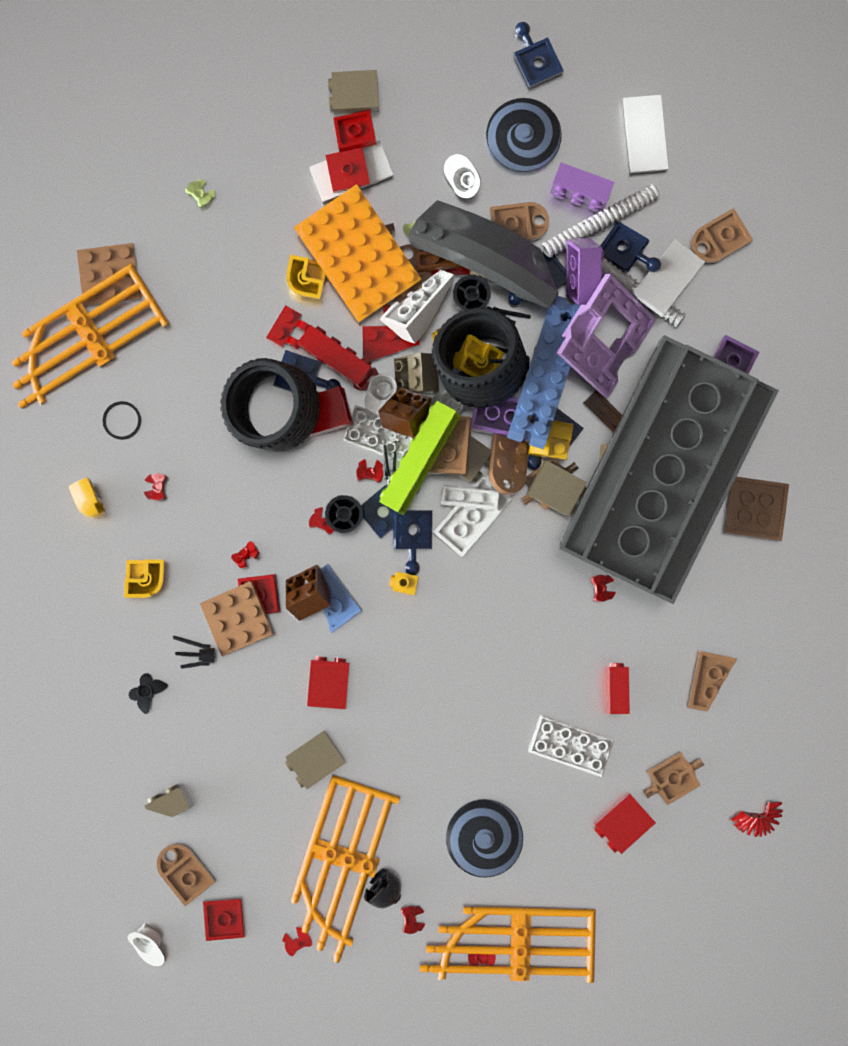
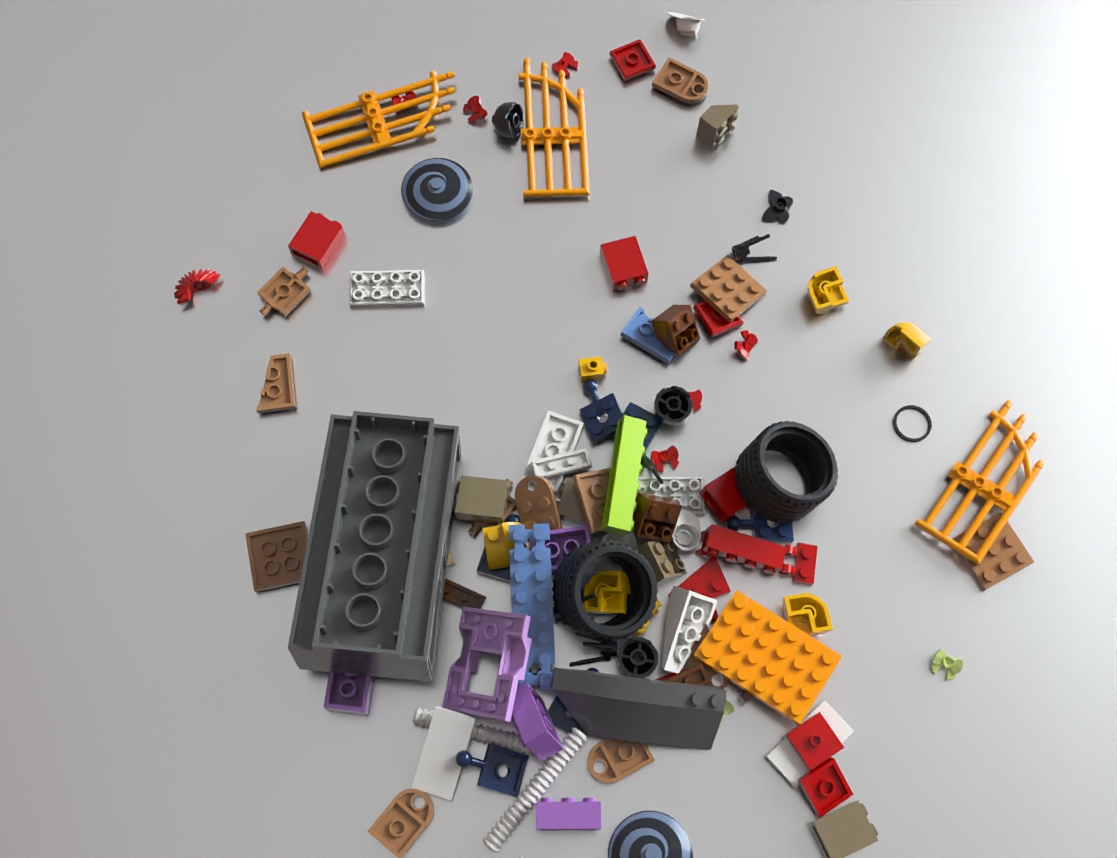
camera: 155 degrees right, 15 degrees down
red piece [144,473,167,501] -> none
dark tan brick [285,730,346,789] -> none
white piece [444,154,481,198] -> none
red brick [606,663,630,714] -> none

